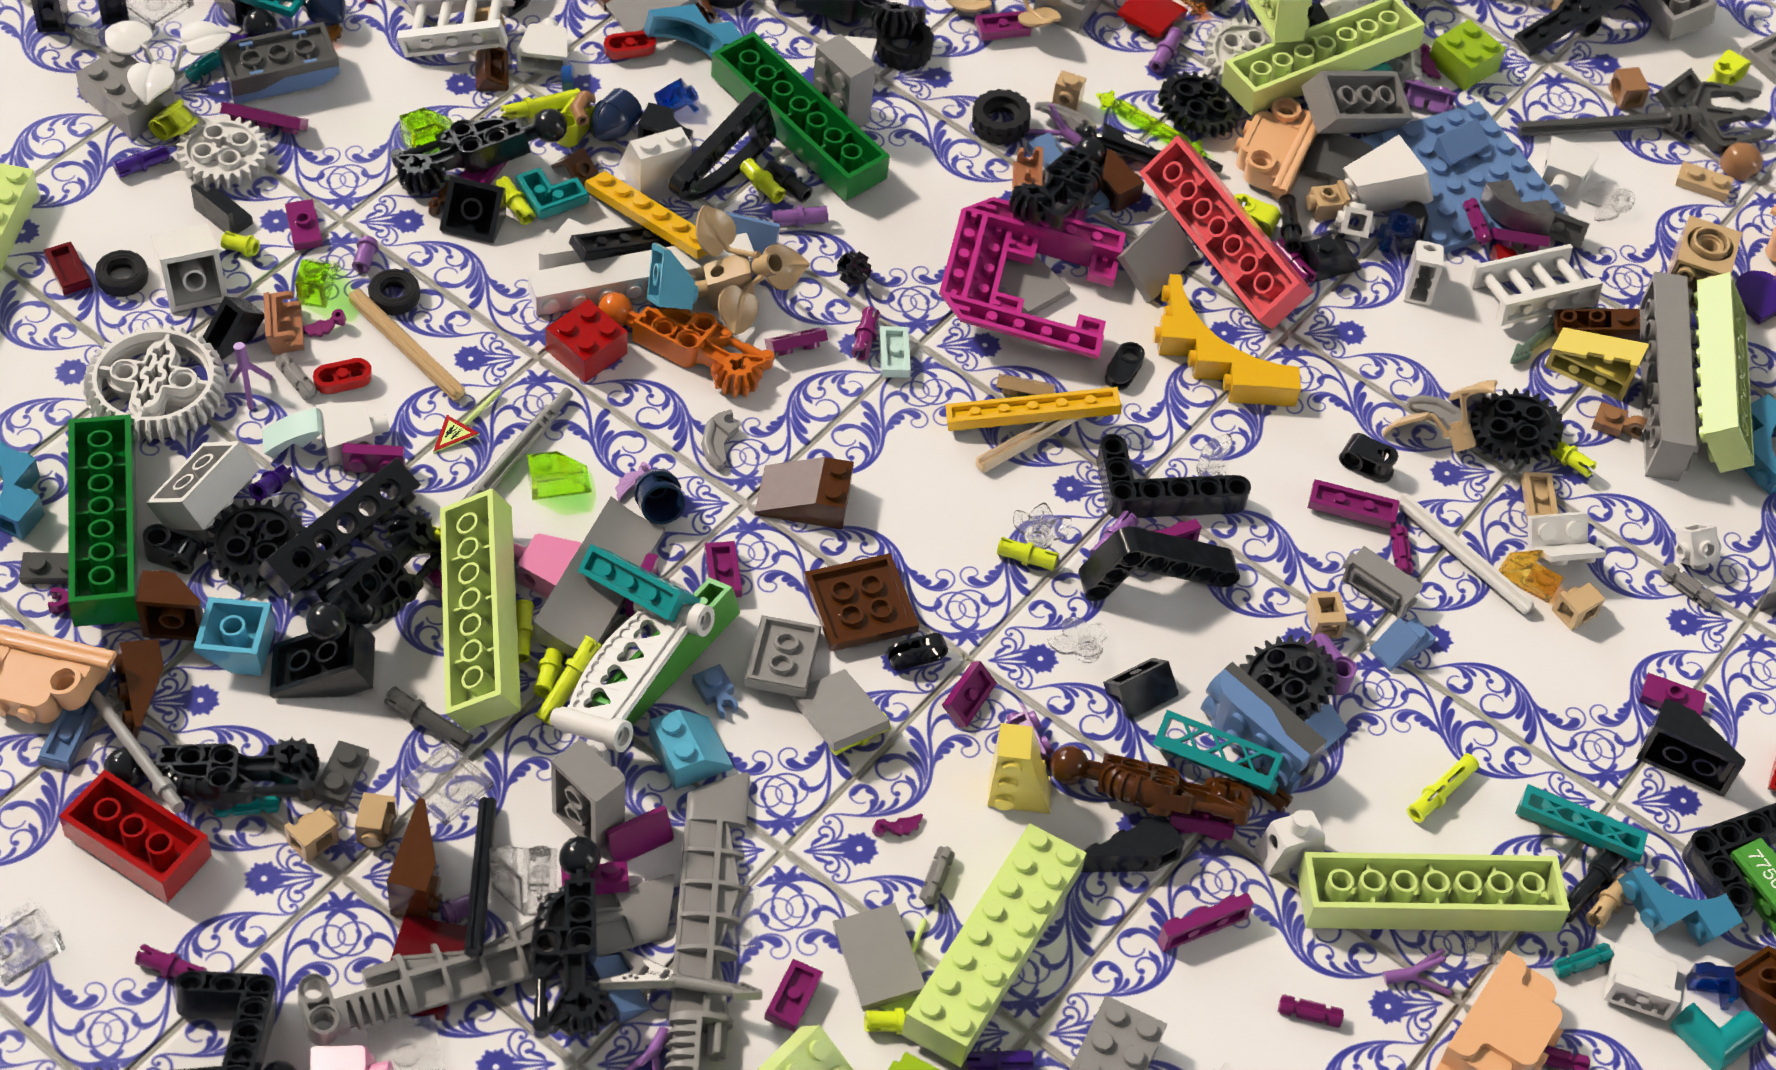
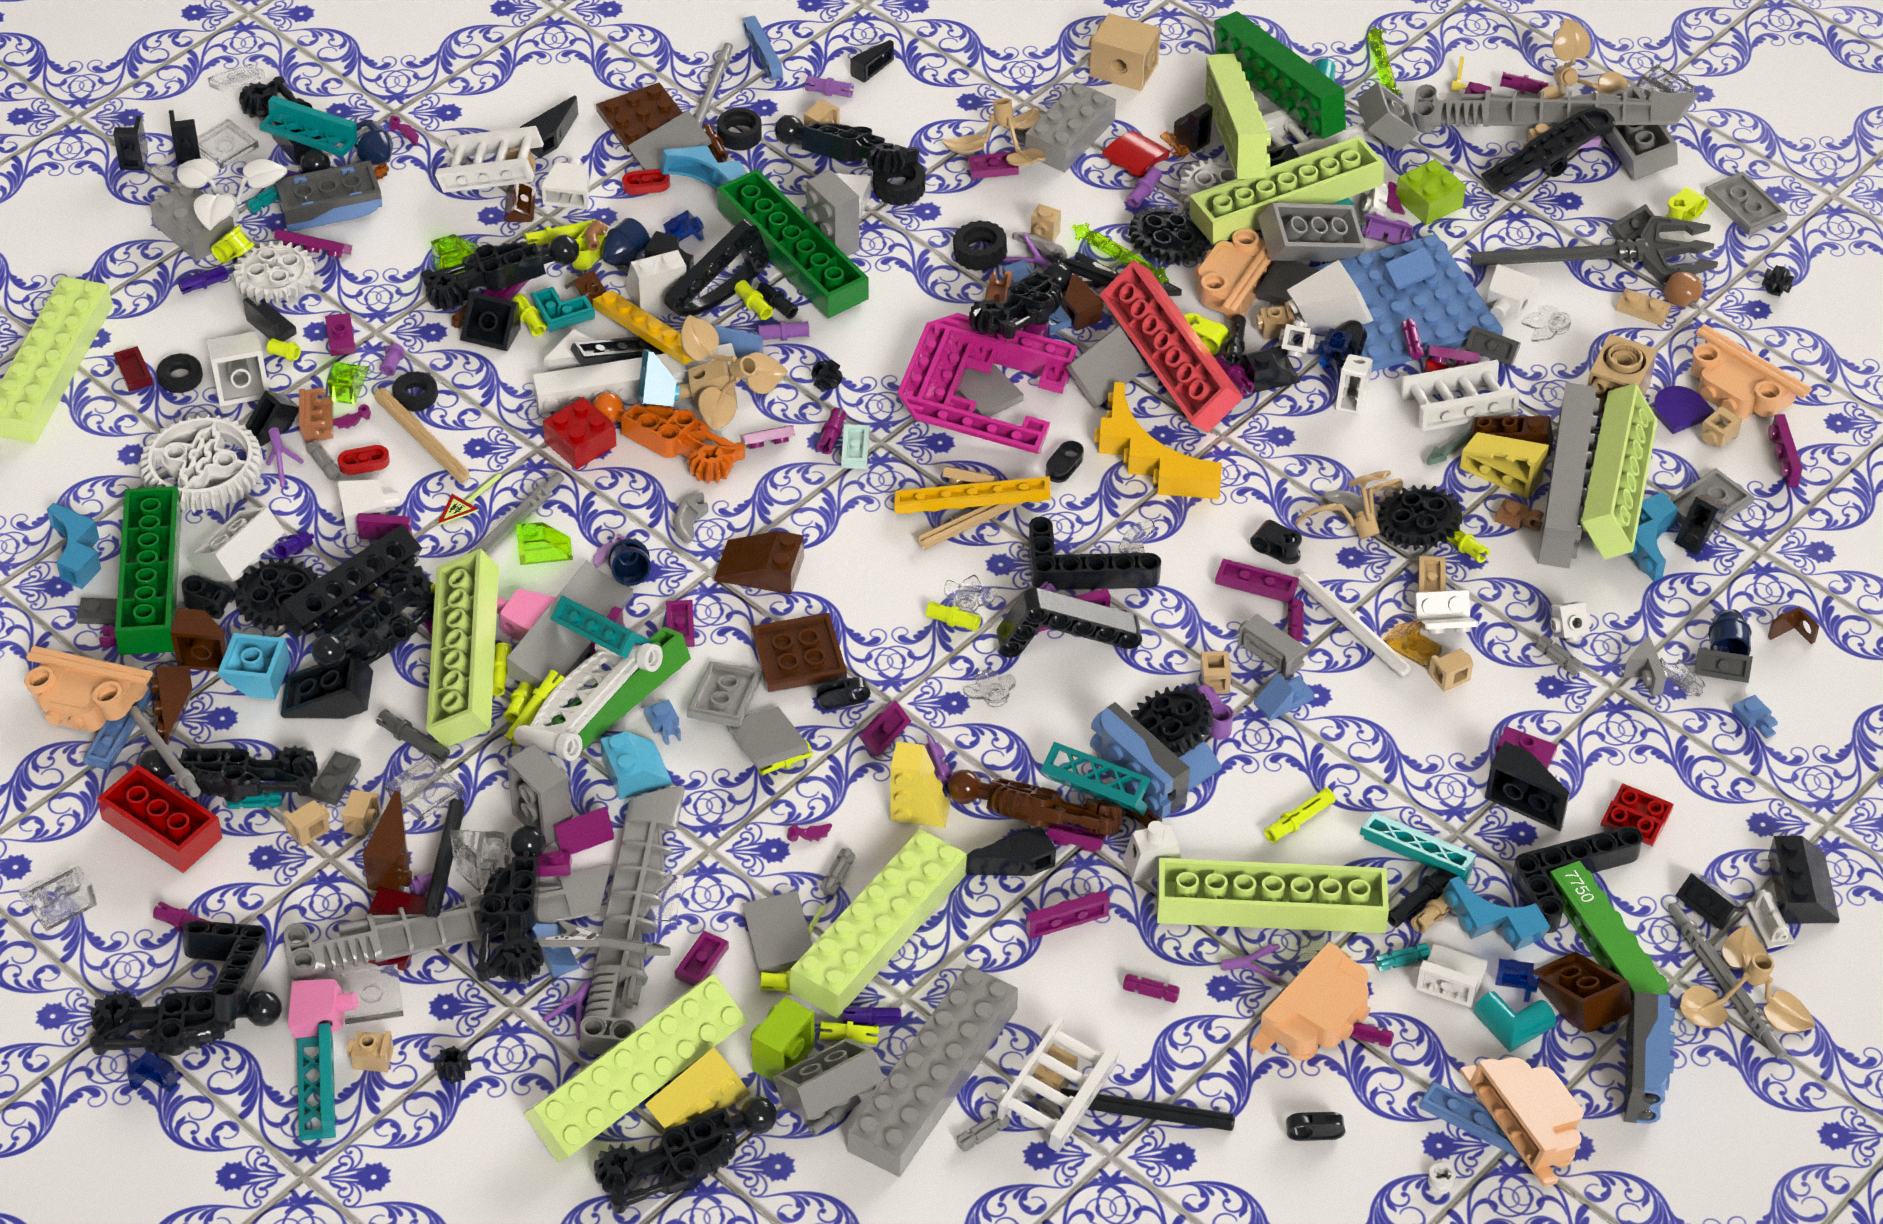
camera: 10 degrees right, 5 degrees down
light aqua slope [262,407,323,458] -> none
blue tile [561,65,574,91] -> none
black panel [1103,658,1179,719] -> none
flat silver brick [1480,180,1555,234] -> none
medium nougat brick [1608,67,1650,109] -> none

